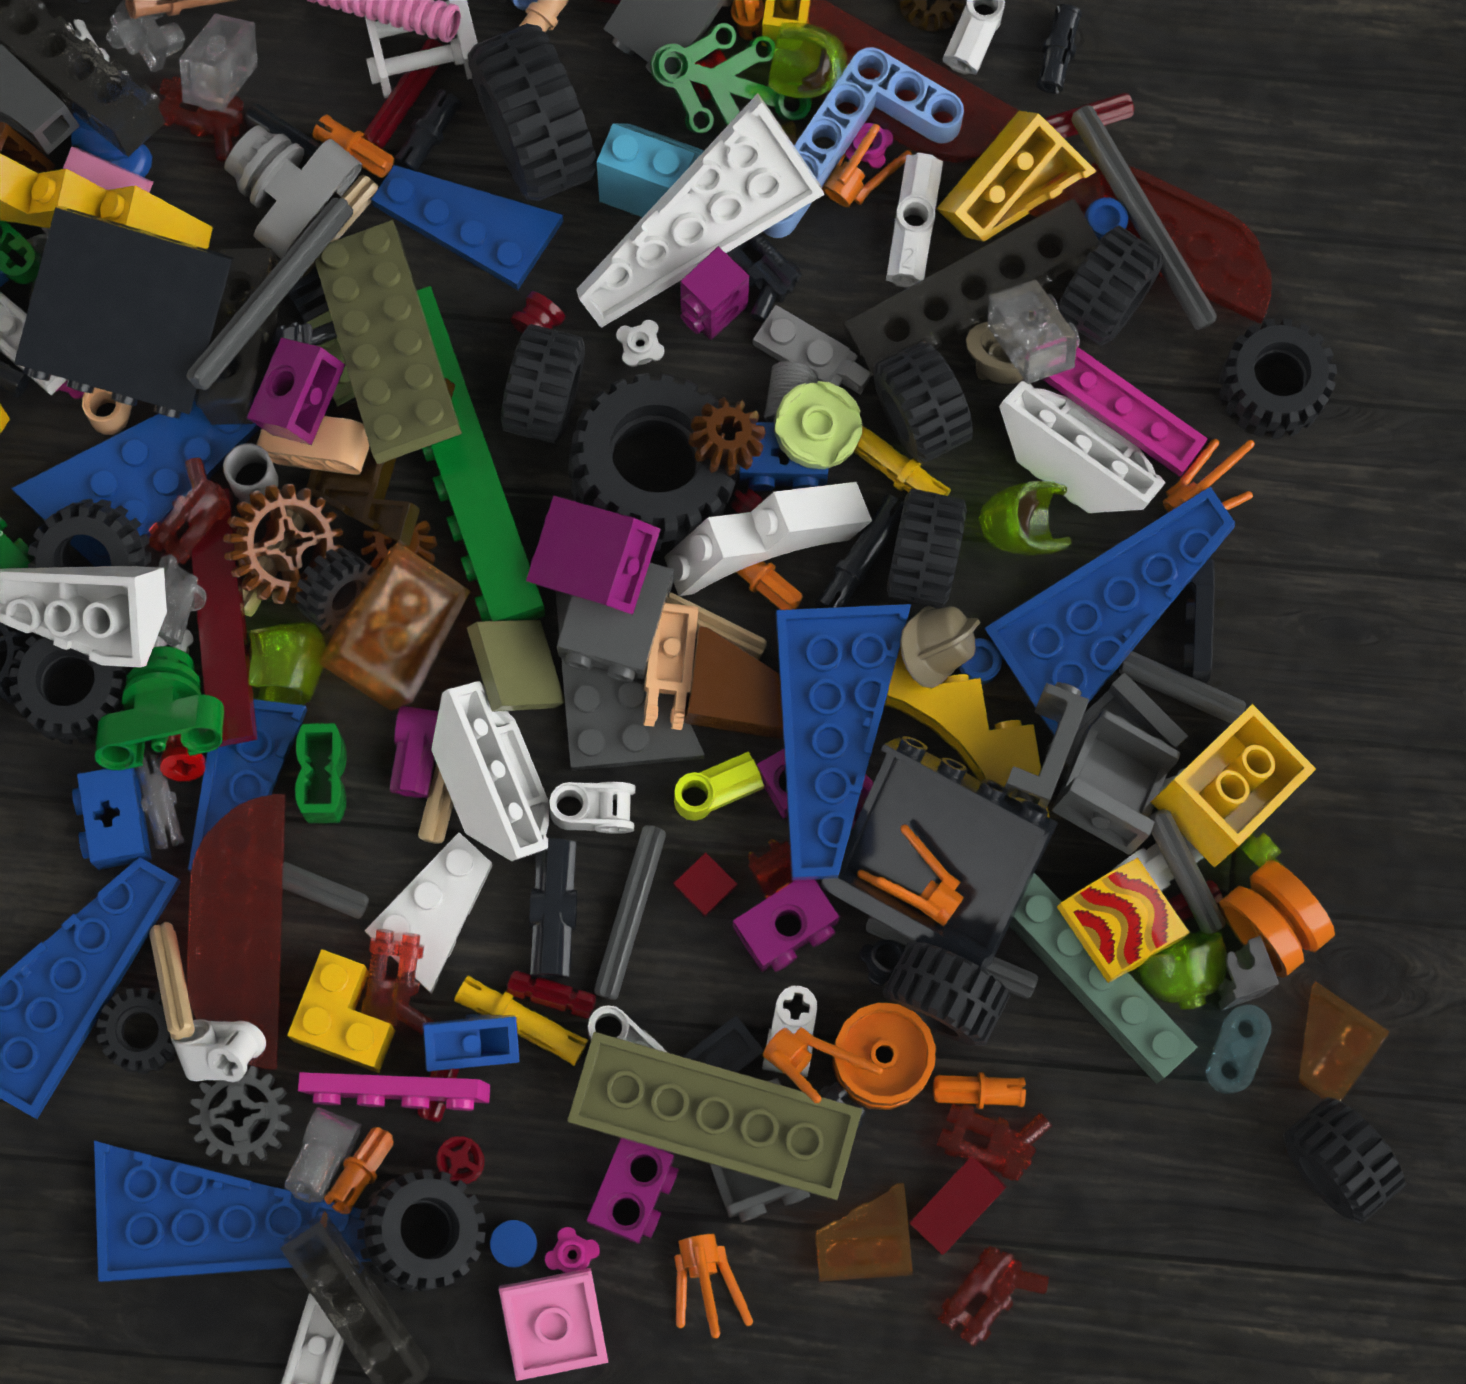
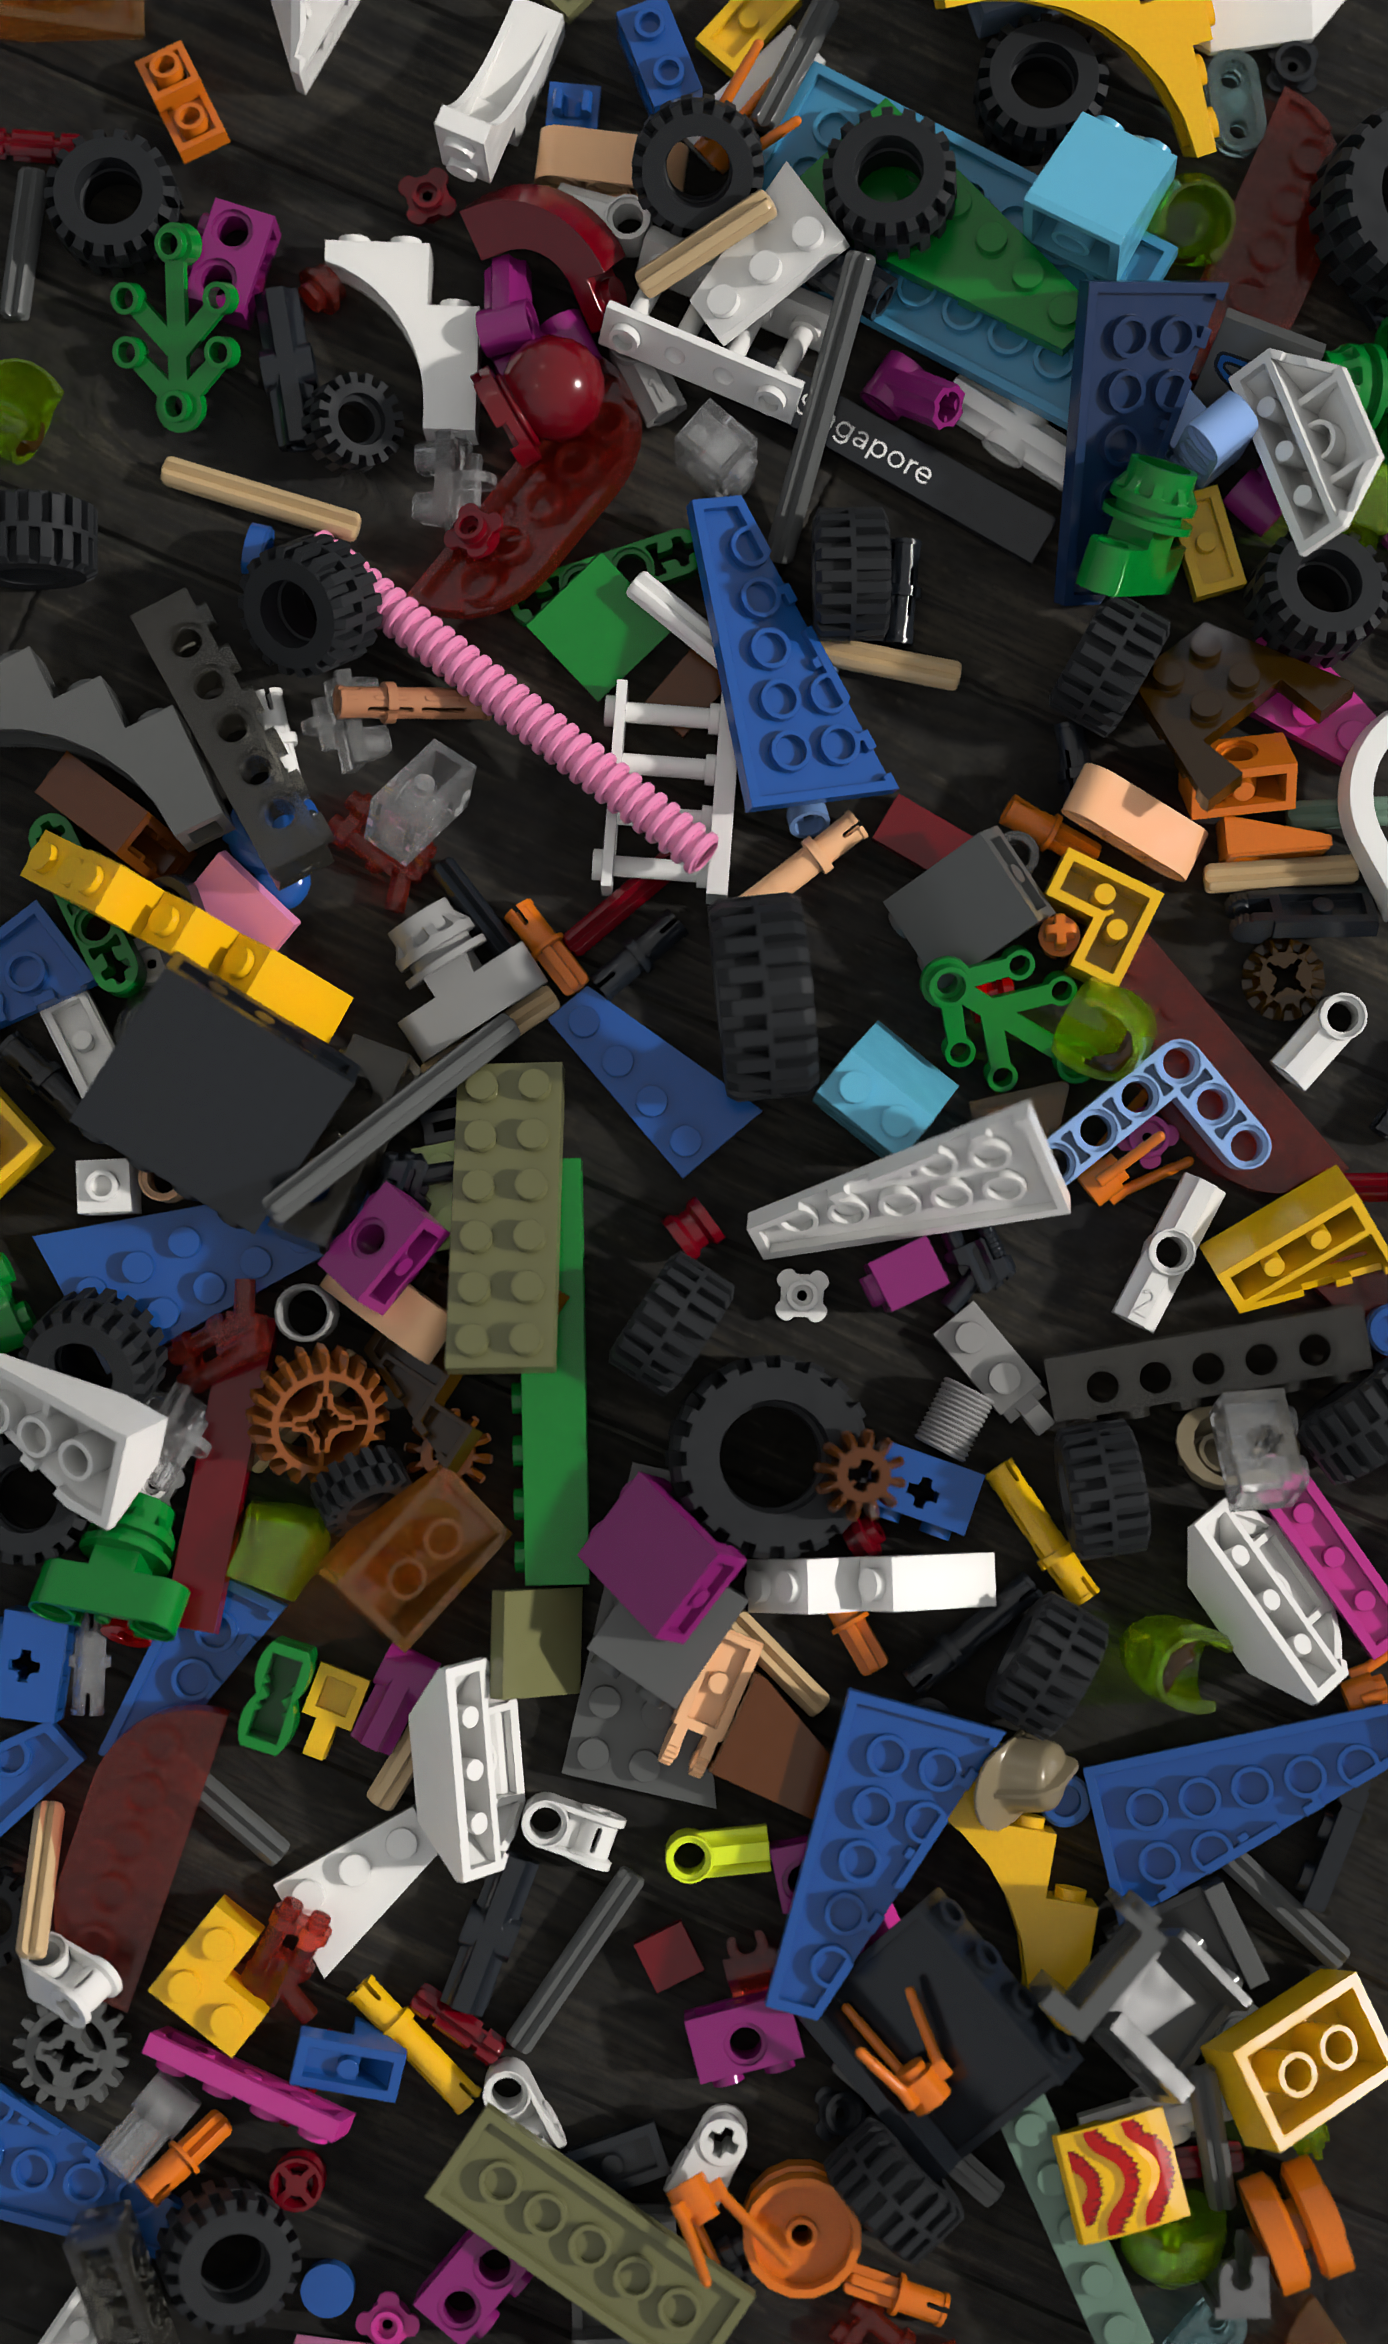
camera: 20 degrees right, 10 degrees up
yellowish green tile [774,381,862,469] -> none
none -> white brick [76,1158,142,1216]
none -> yellow plate [302,1661,373,1761]

